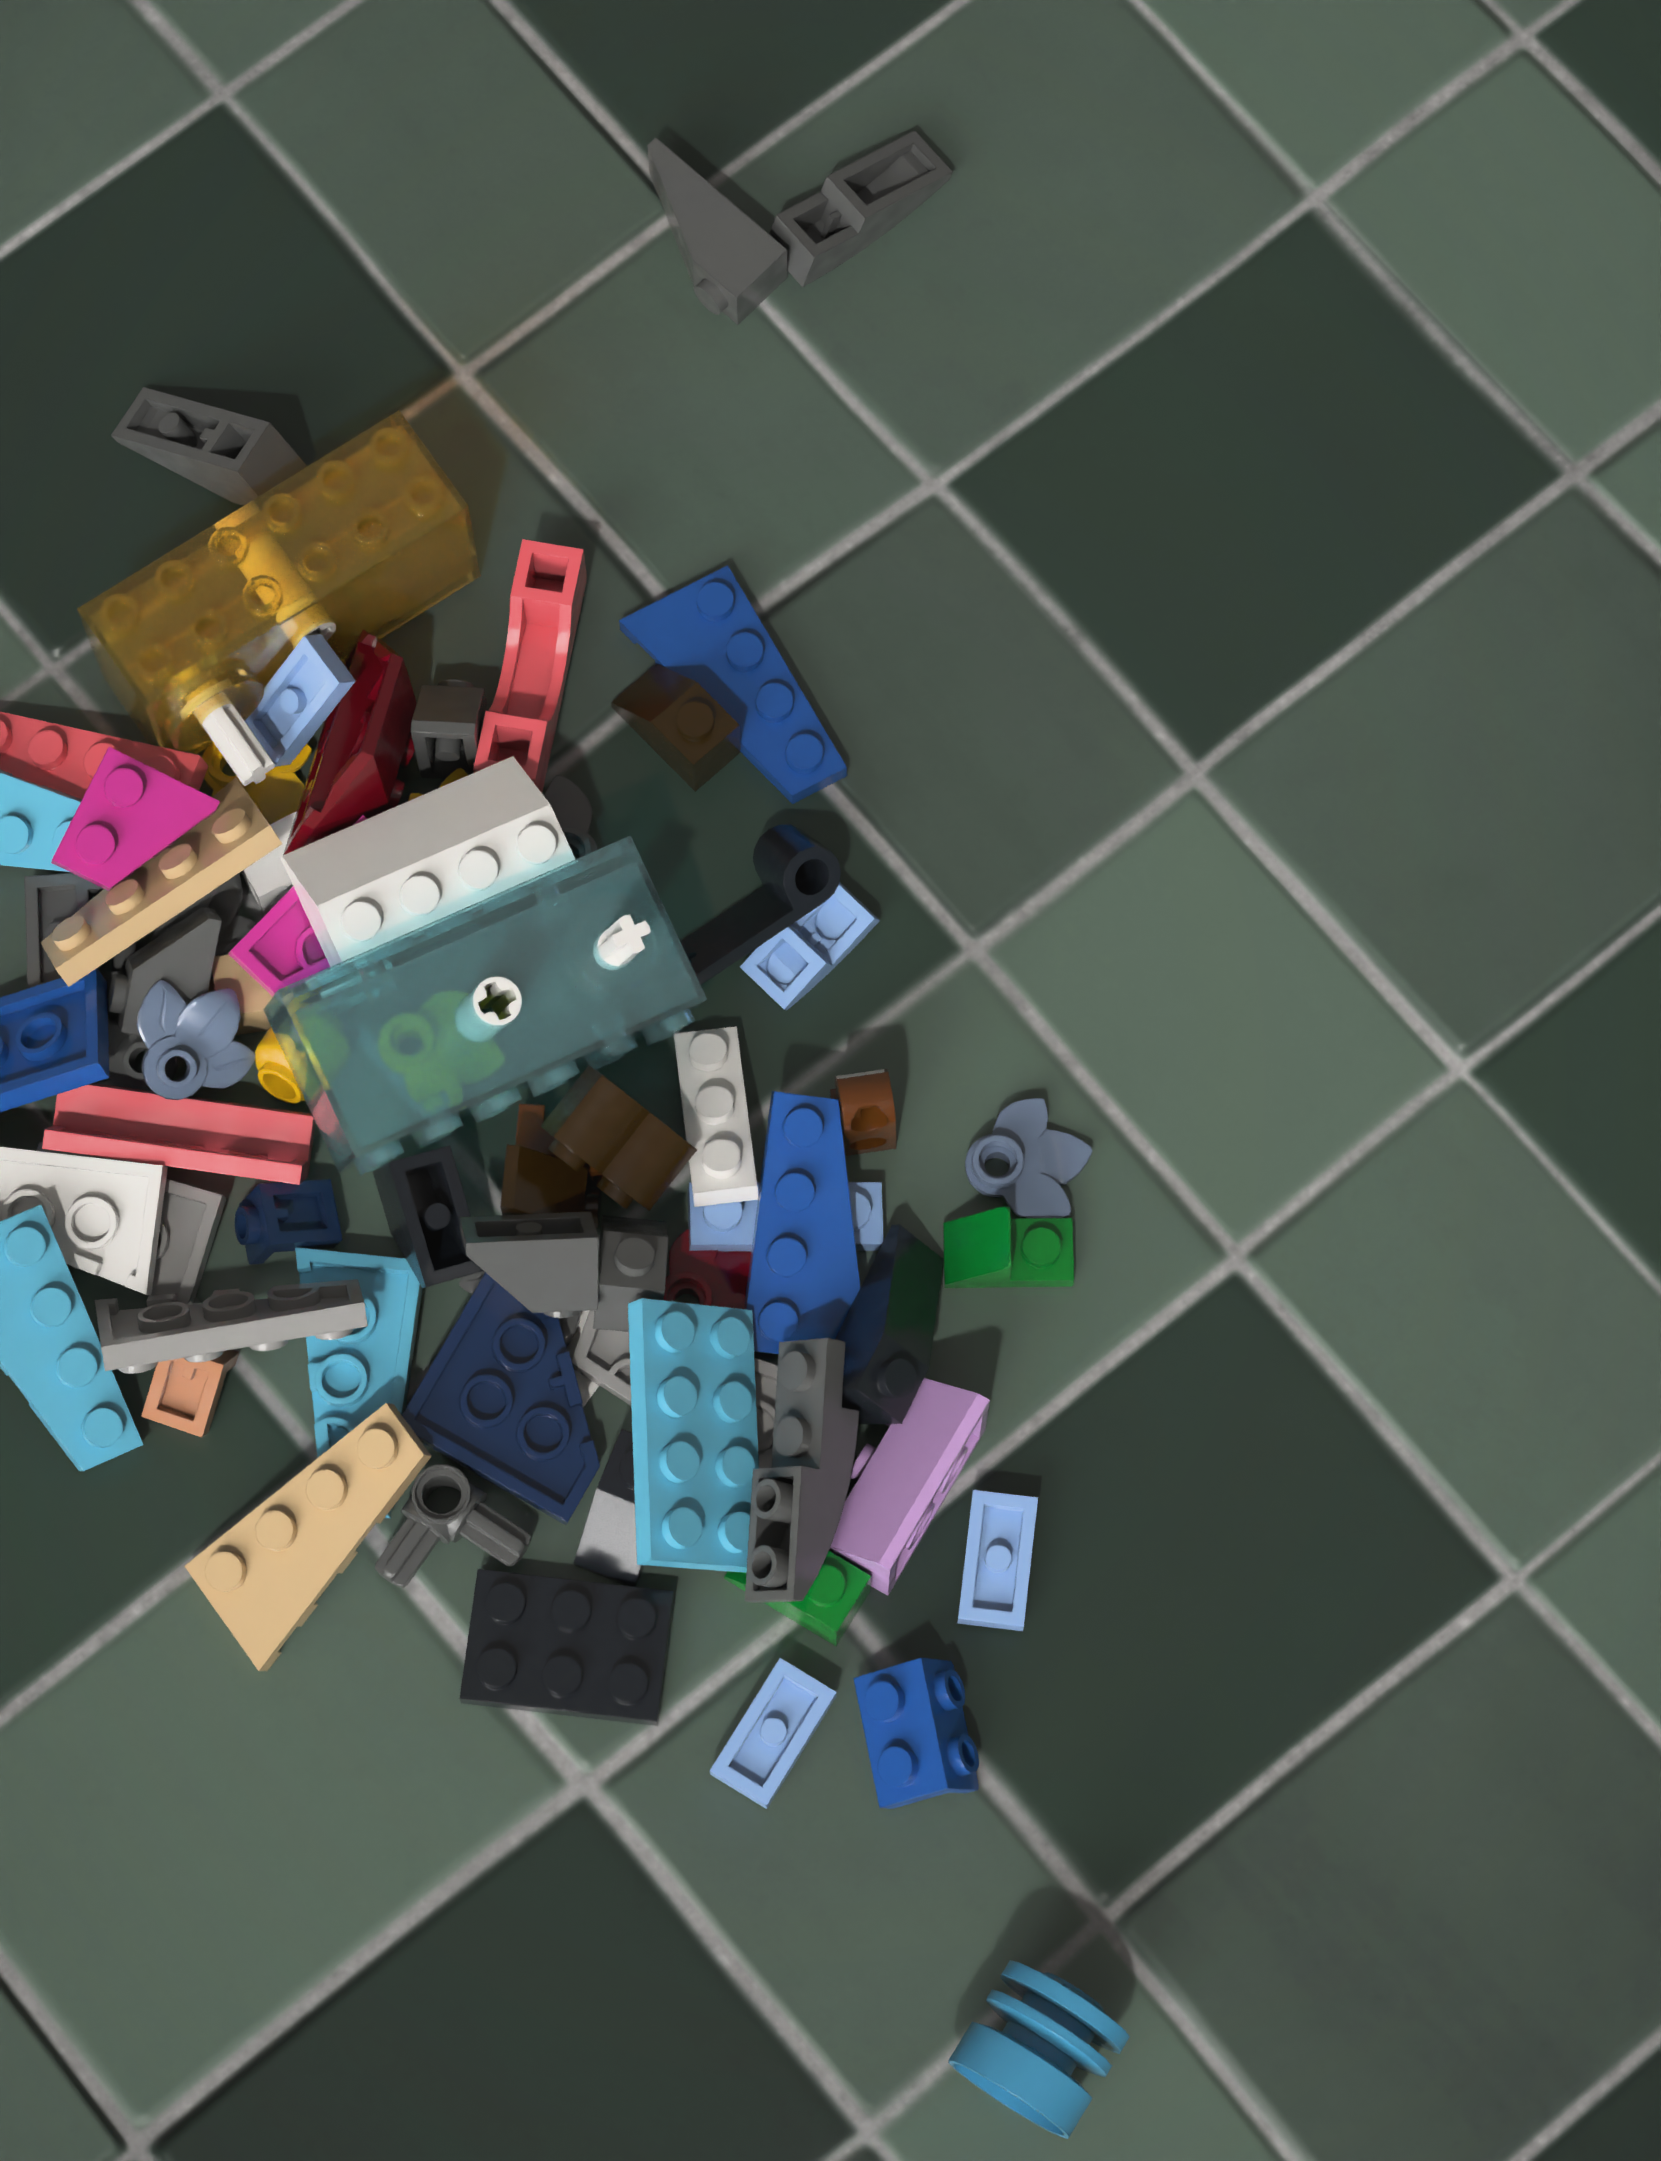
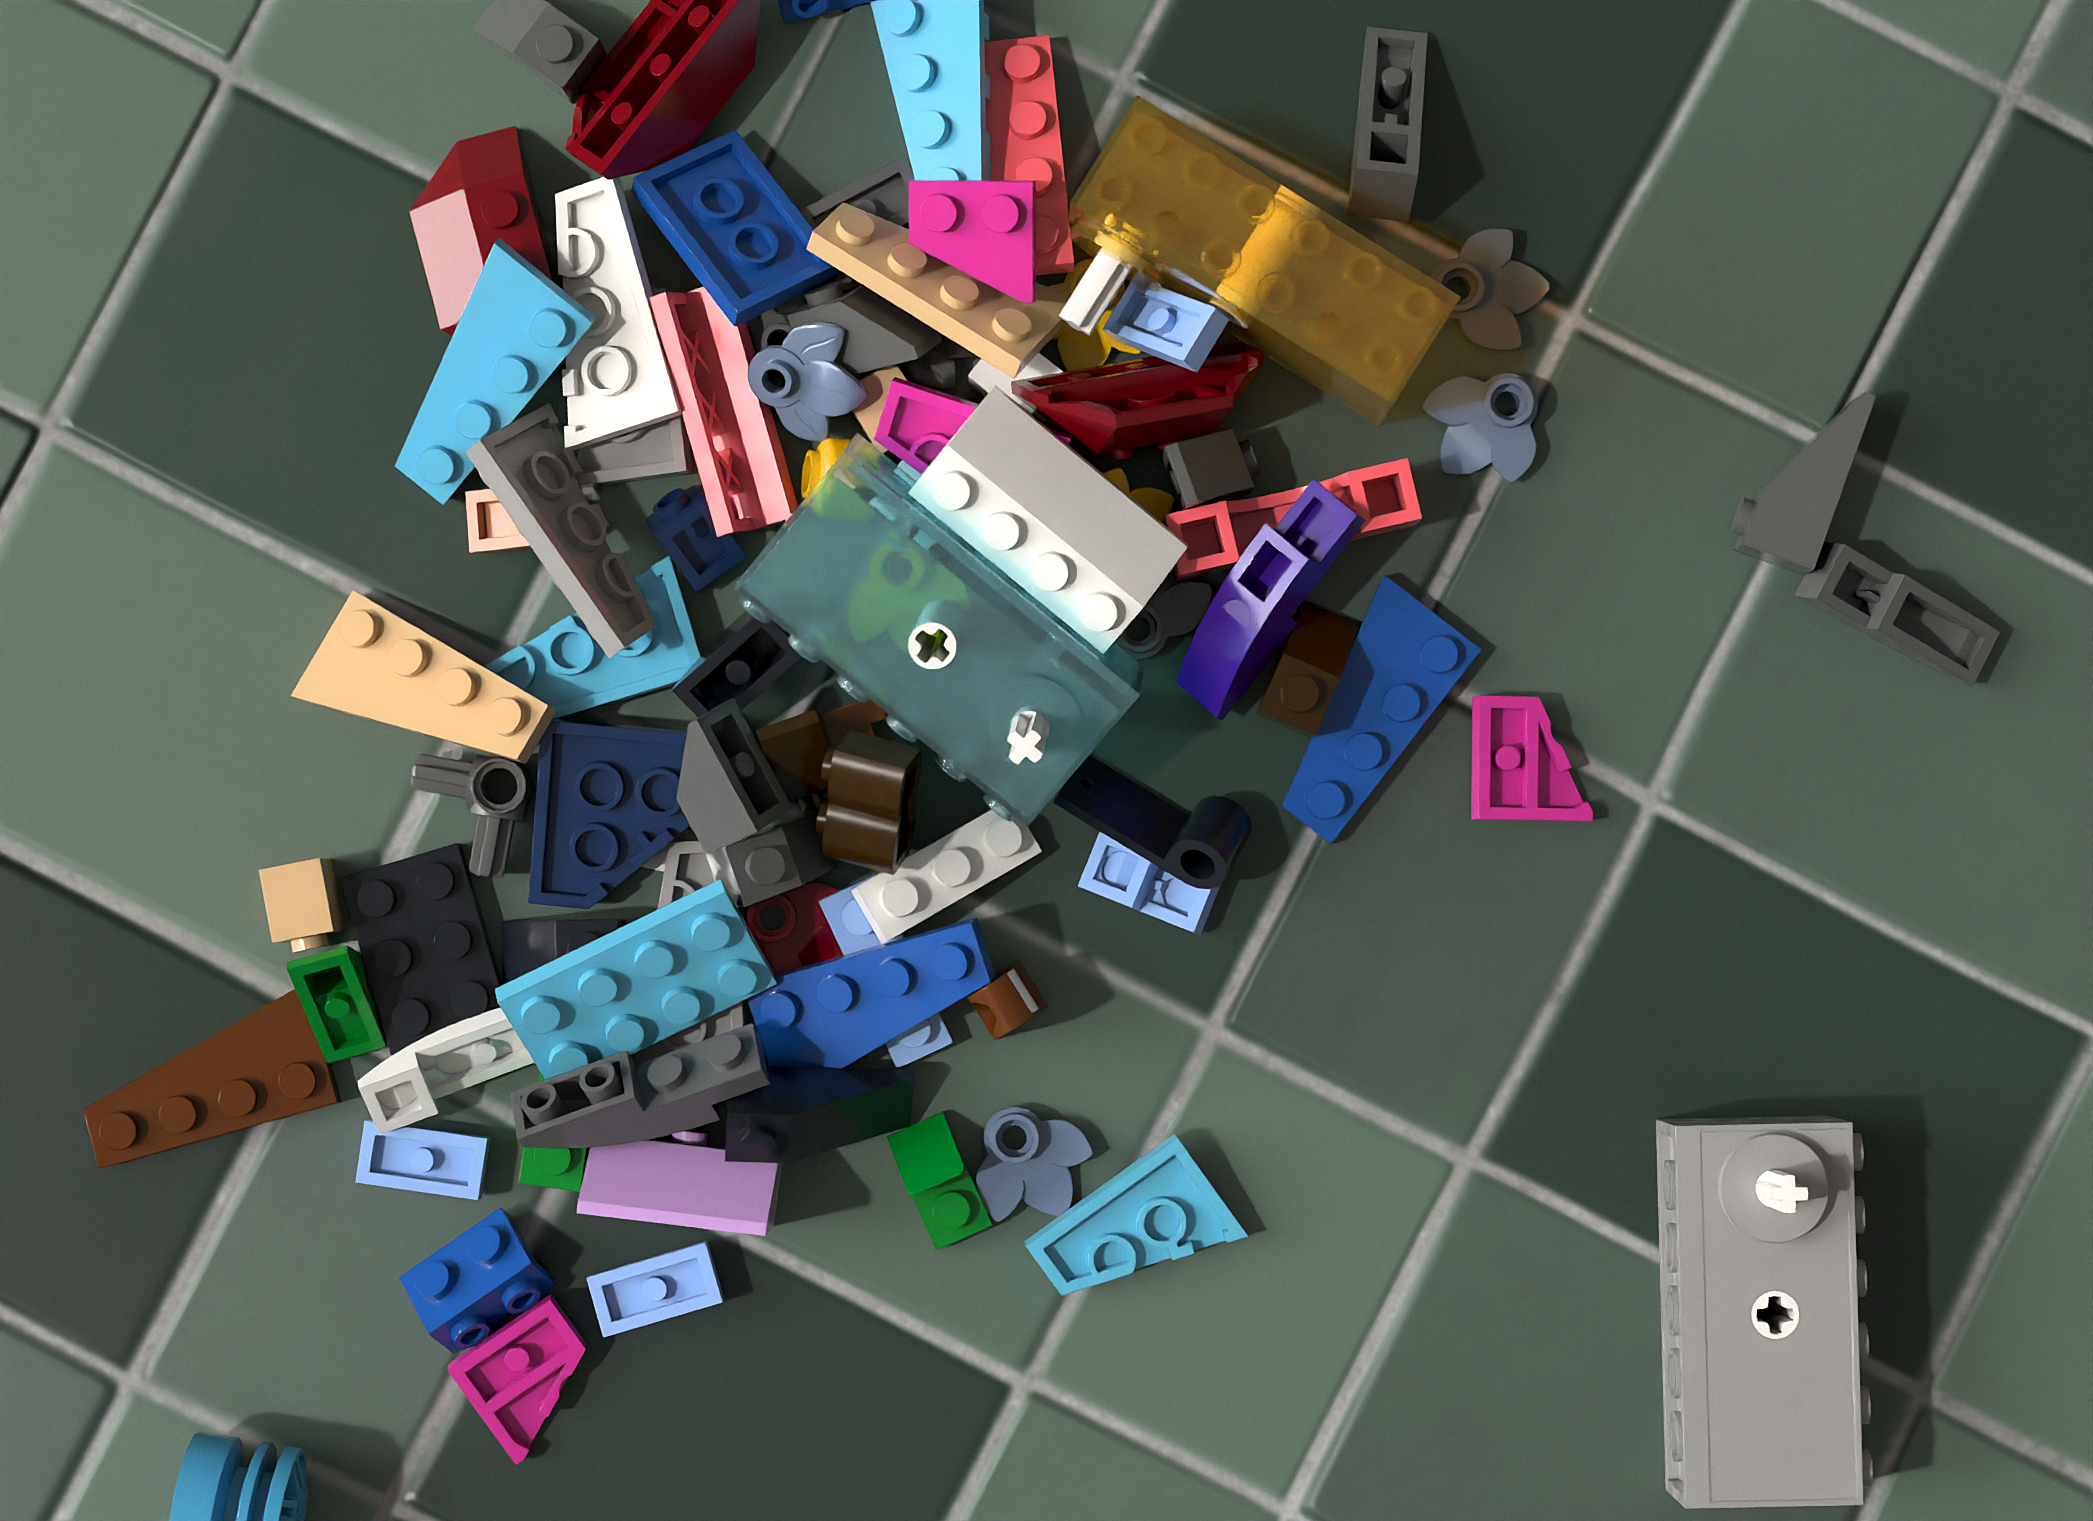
camera: 70 degrees right, 15 degrees up
none -> reddish brown wing [82,989,341,1169]
none -> tan brick [259,858,345,953]
none -> green slope [287,946,387,1064]
none -> white slope [357,1008,535,1135]
none -> dark pink wing [447,1294,586,1465]
none -> medium azure wing [1024,1133,1248,1296]
none -> dark purple slope [1175,479,1366,720]
none -> sand blue plate [1422,373,1538,483]
none -> dark grey plate [1427,228,1550,351]
none -> dark pink wing [1471,695,1593,822]
none -> light grey piece [1656,1116,1873,1509]

